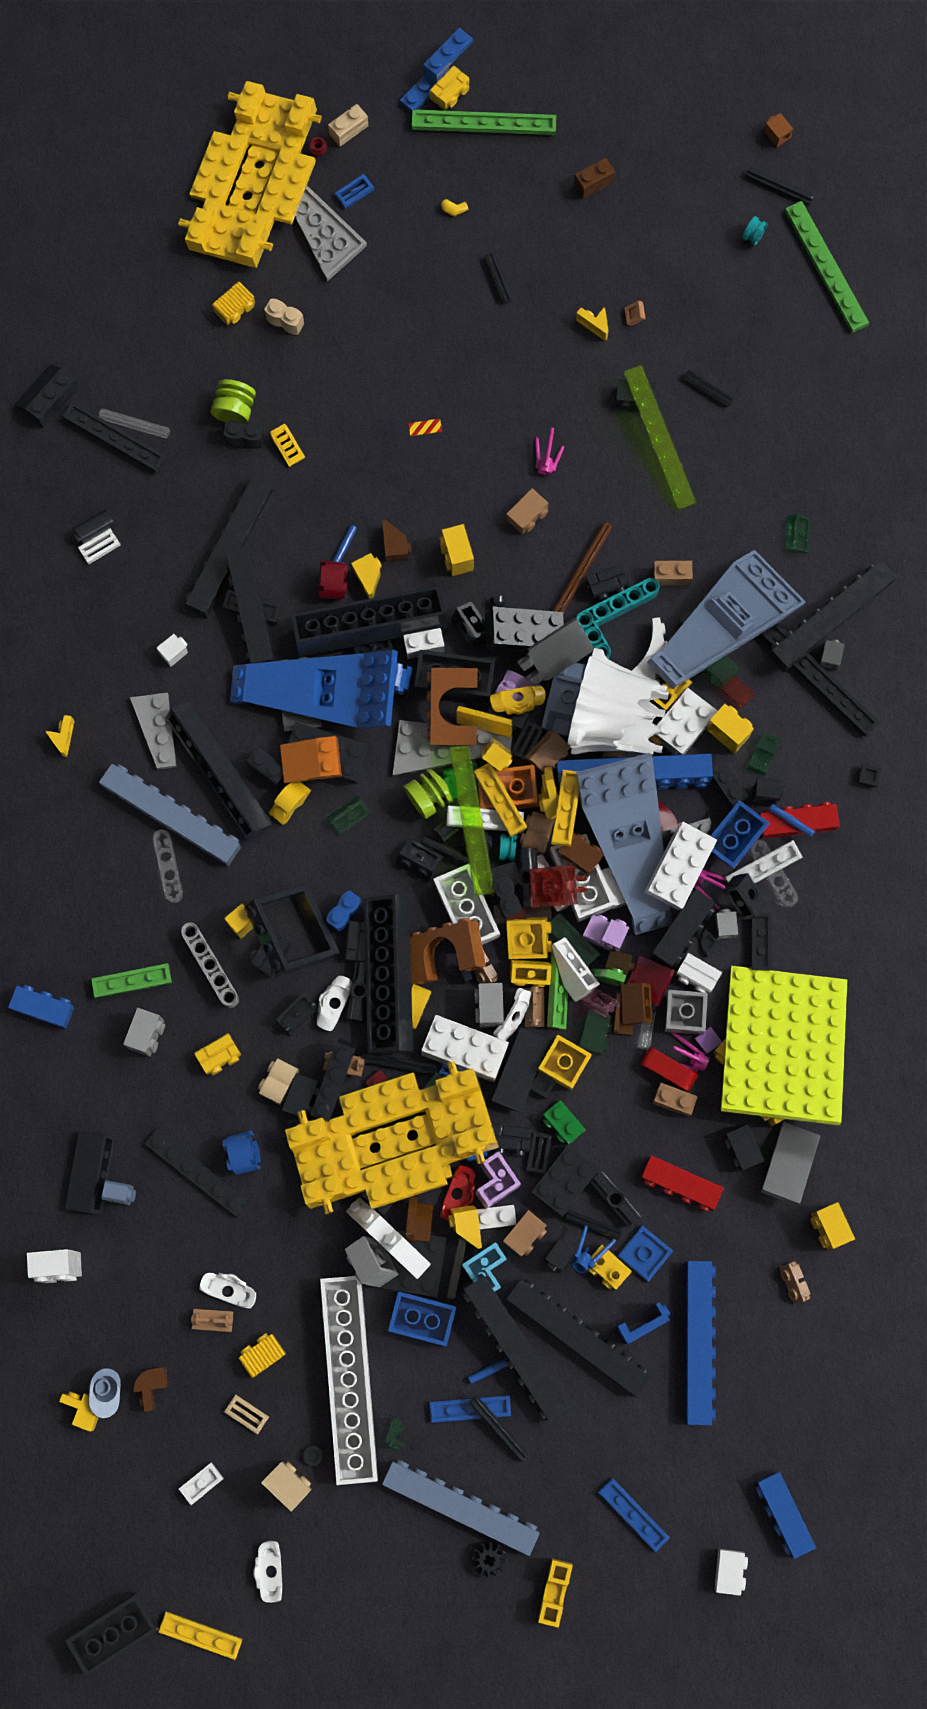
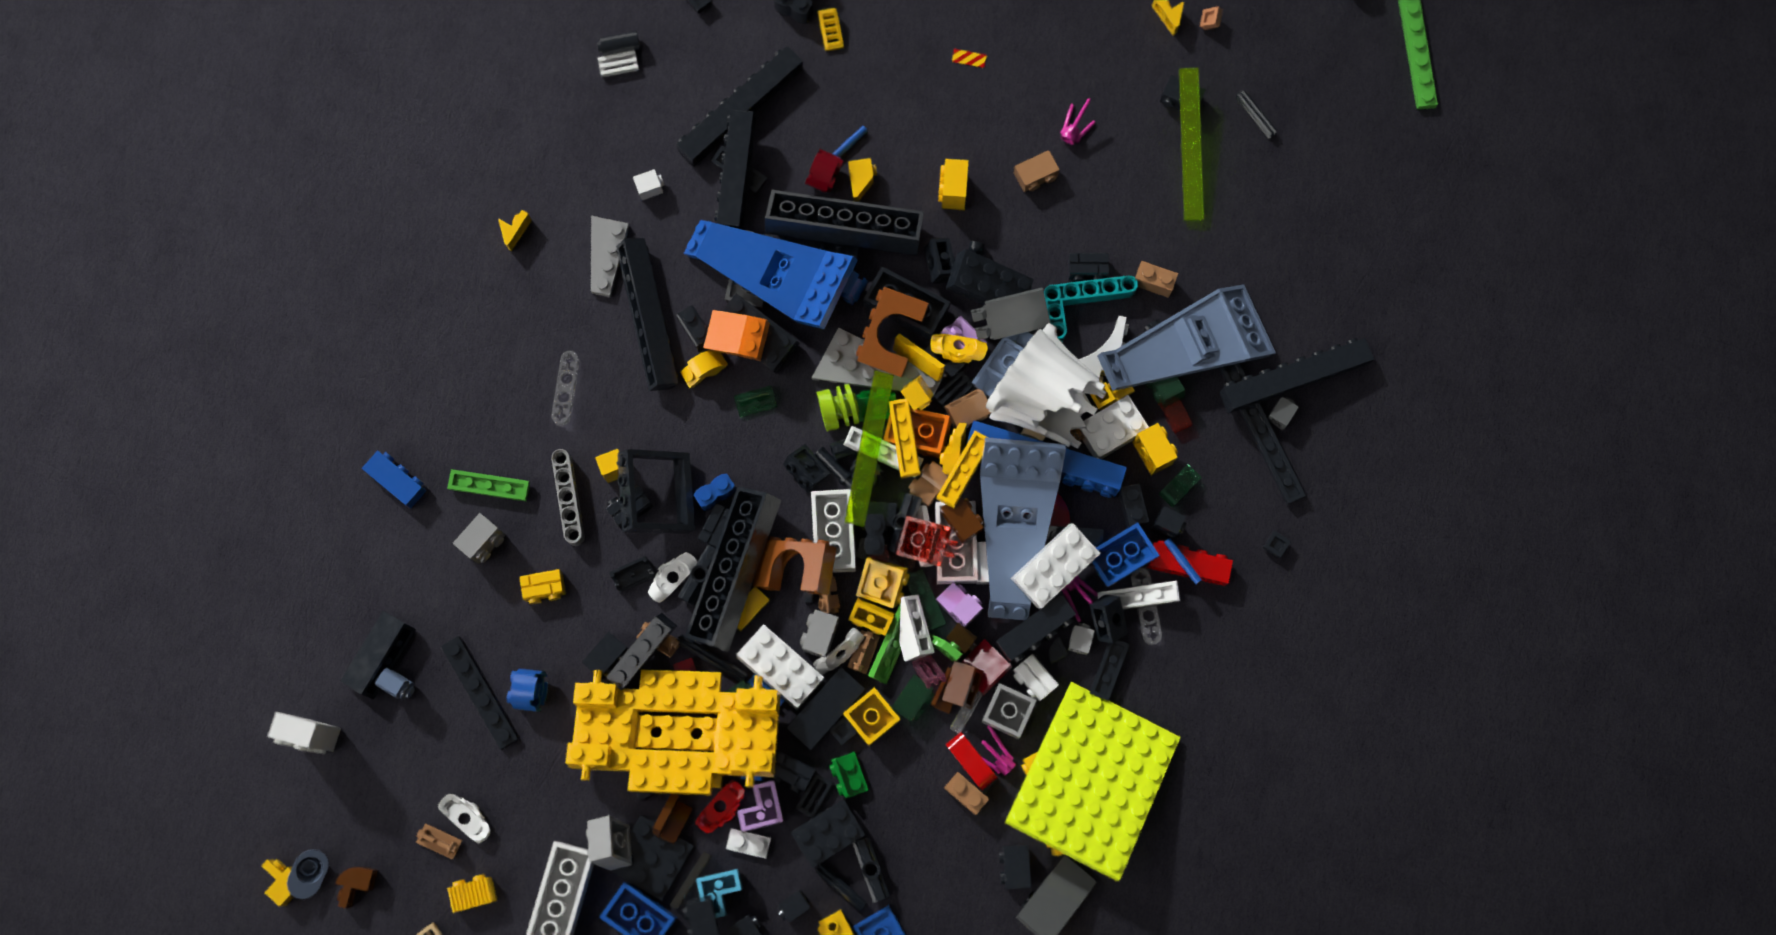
camera: 20 degrees right, 0 degrees up
sand blue brick [99,764,241,867] -> none
tan brick [258,1058,299,1105] -> none
white arch [346,1197,431,1279] -> none
reddish brown slope [382,520,411,562] -> none
white brick [403,628,444,659] -> none
yellow slope [448,1205,482,1249] -> none
teal wheel [499,834,517,862] -> none
medium nougat brick [503,1210,547,1257] -> none
reddish brown axle [553,522,612,613] -> none
blue plant [572,1226,616,1273] -> none
red brick [641,1155,724,1212] -> none
medium lavender tile [695,1027,722,1055] -> none
clear green slope [786,513,810,553] -> none

